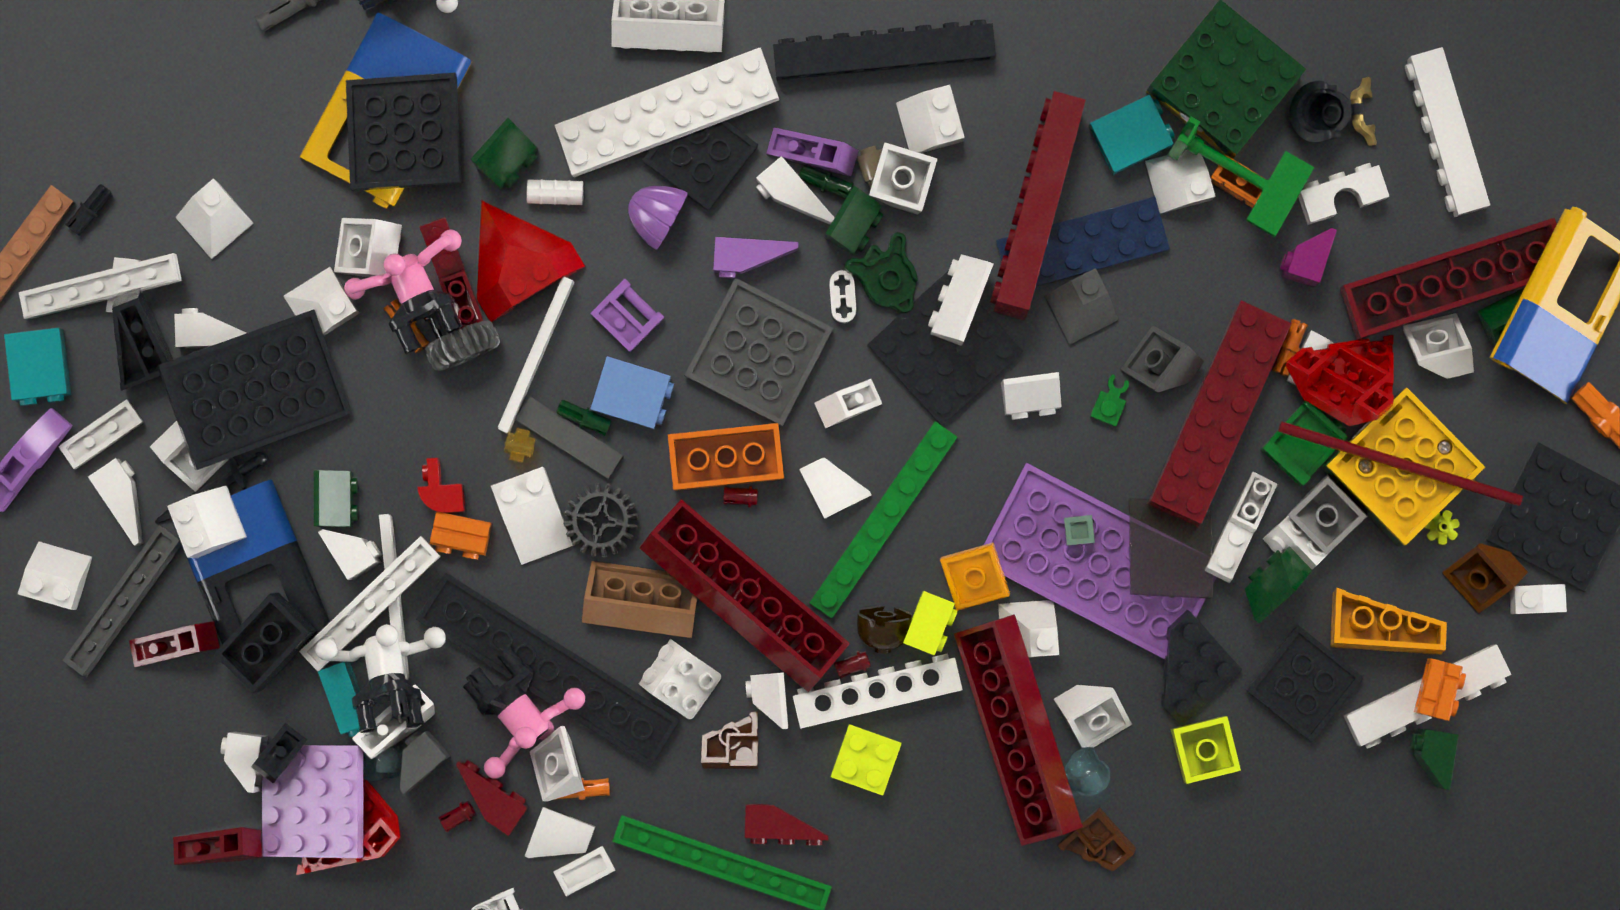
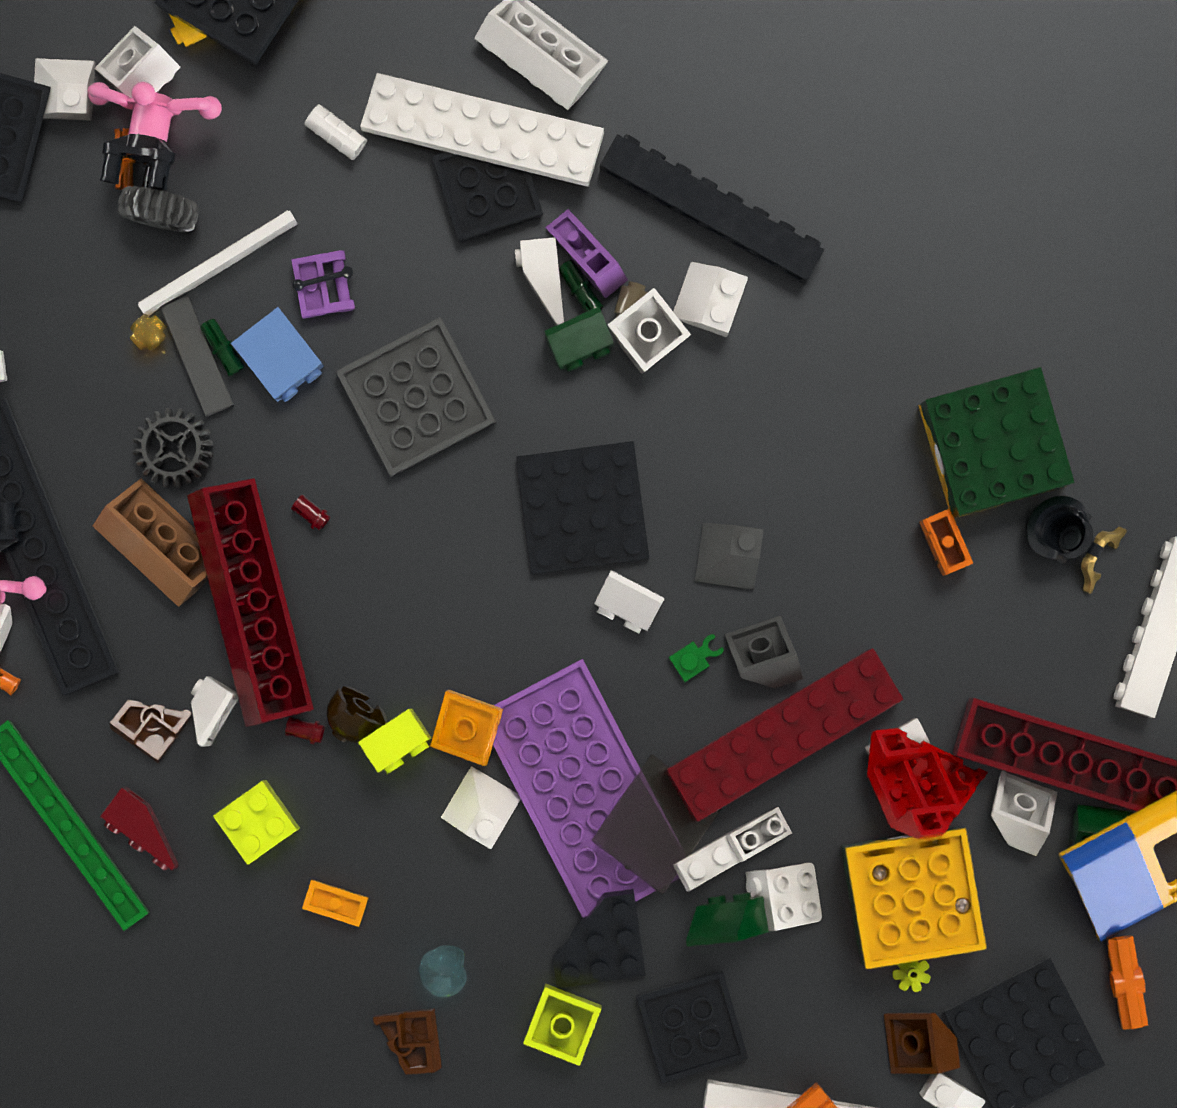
camera: 35 degrees right, 0 degrees up
red brick [417,458,466,513] -> none
dark red slope [419,216,484,330] -> none
orange brick [430,511,492,560] -> none
dark green slope [471,118,538,191] -> none
red wedge [477,200,585,322] -> none
white slope [491,467,573,565] -> none
medium lavender hair [628,186,688,250] -> none
white bracket [639,639,721,719] -> none
orange brick [668,423,784,491] -> none
medium lavender slope [713,237,798,278] -> none
white brick [793,653,963,729] -> none
white slope [799,458,871,519] -> none
green plate [809,421,957,618] -> none
white slope [814,379,882,428] -> none
white beam [830,270,856,324] -> none
dark green tile [844,232,918,313] -> none
white slope [928,254,993,346] -> none
dark red brick [954,614,1083,846] -> none
dark red brick [990,91,1086,320] -> none
dark blue plate [996,196,1170,287] -> none
white slope [1054,685,1132,752] -> none
sand green plate [1064,515,1095,546] -> none
teal brick [1088,94,1175,176] -> none
white slope [1145,150,1215,214] -> none
green piece [1168,116,1314,237] -> none
green panel [1260,401,1348,487] -> none
orange pin [1272,319,1308,377] -> none
dark red piece [1278,421,1523,506] -> none
magenta slope [1280,228,1337,287] -> none
light grey slope [1288,474,1367,555] -> none
white arch [1298,163,1389,225] -> none
light orange wedge [1330,588,1447,655] -> none
none -> black hinge [293,266,353,291]
none -> light orange plate [302,879,369,927]

